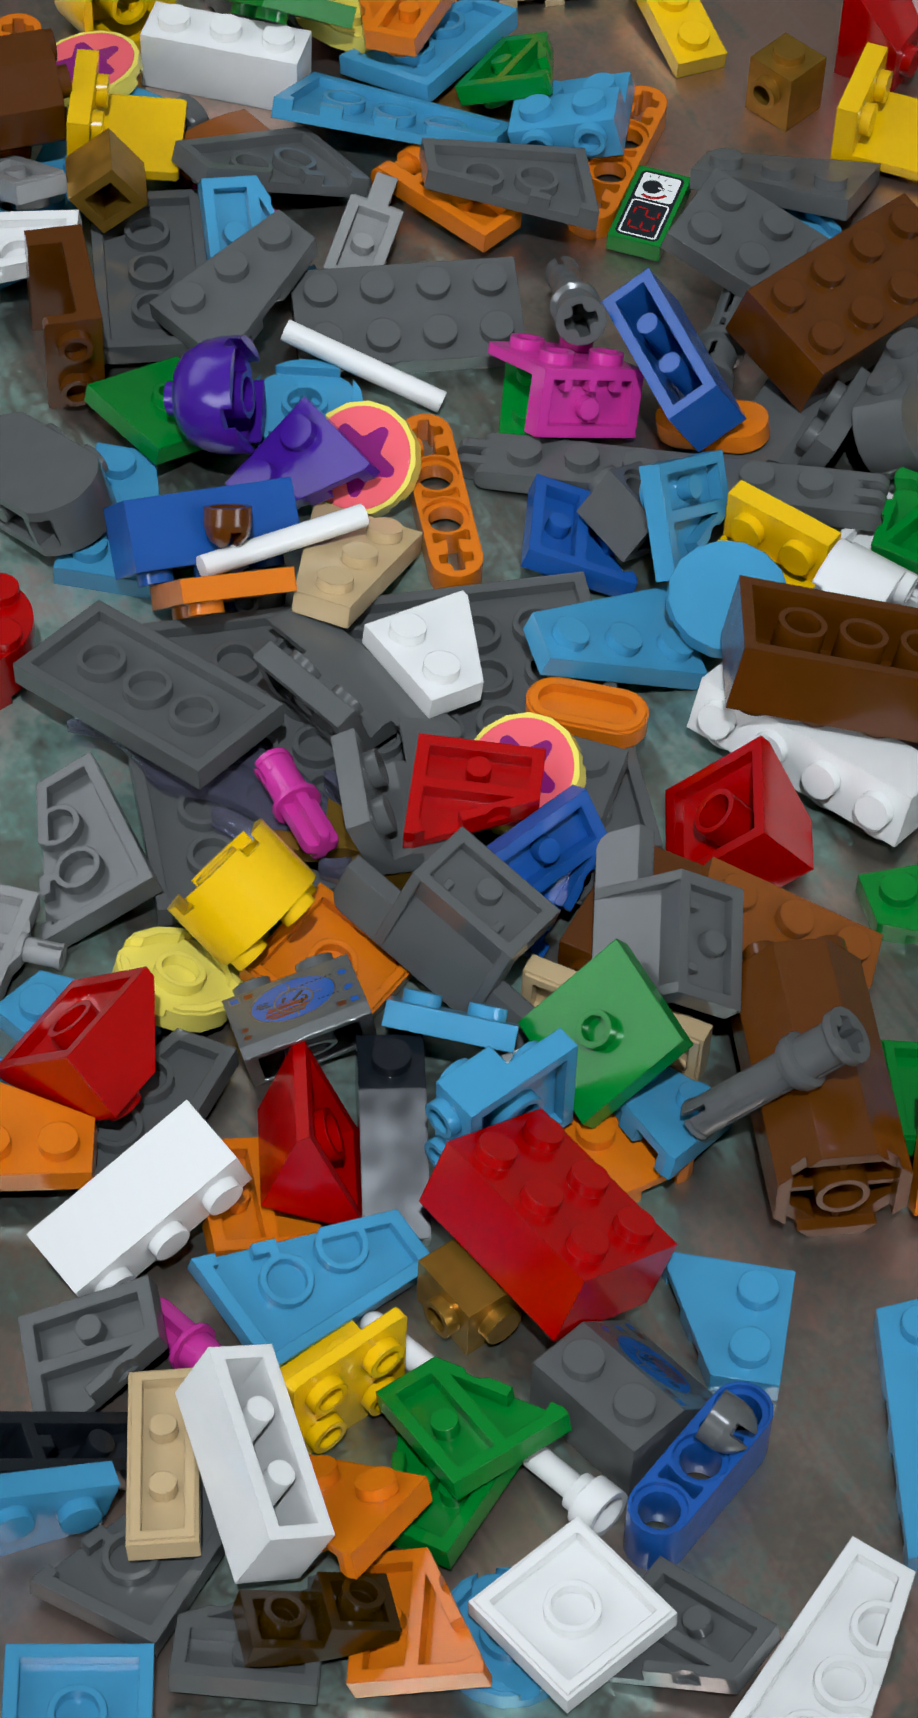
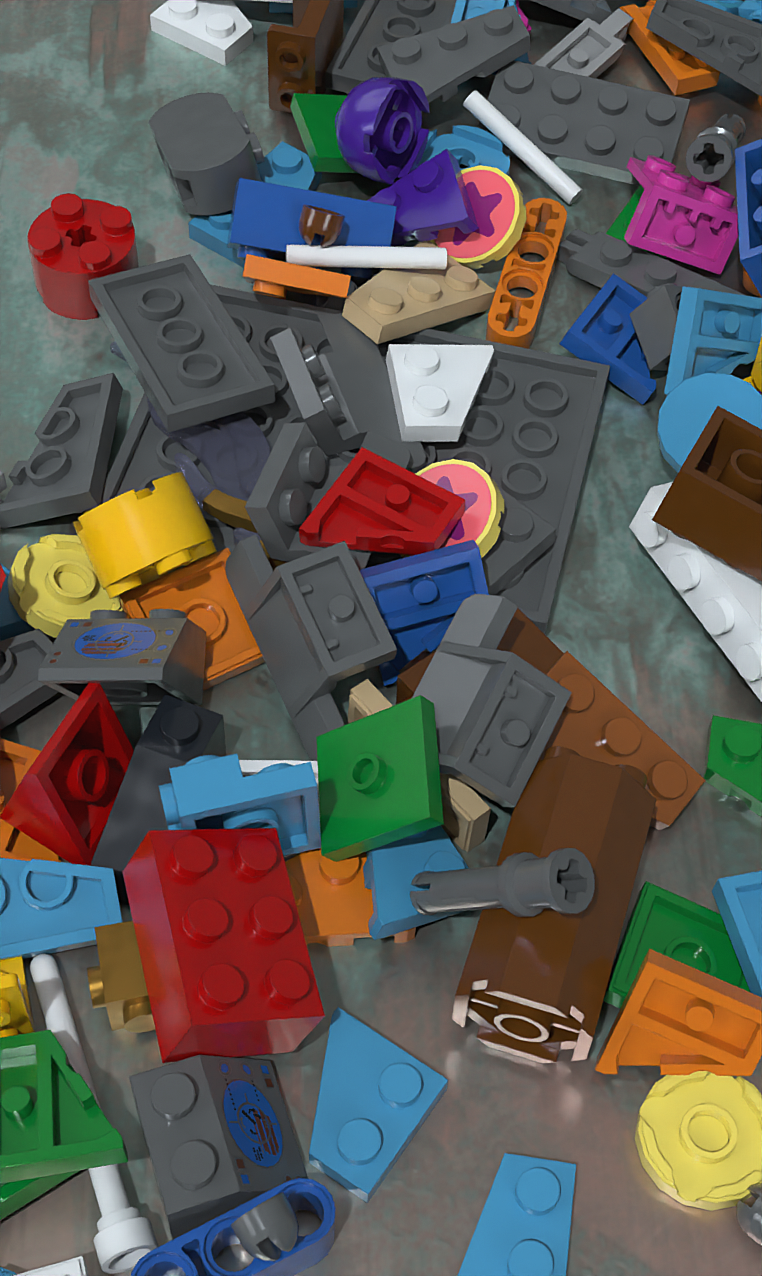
camera: 25 degrees right, 5 degrees up
dark pink axle [254,748,338,859] -> none
dark azure wing [381,988,519,1053] -> none
dark azure wing [523,586,707,690] -> none
orange tile [525,677,649,749] -> none
red slope [665,736,814,887] -> none

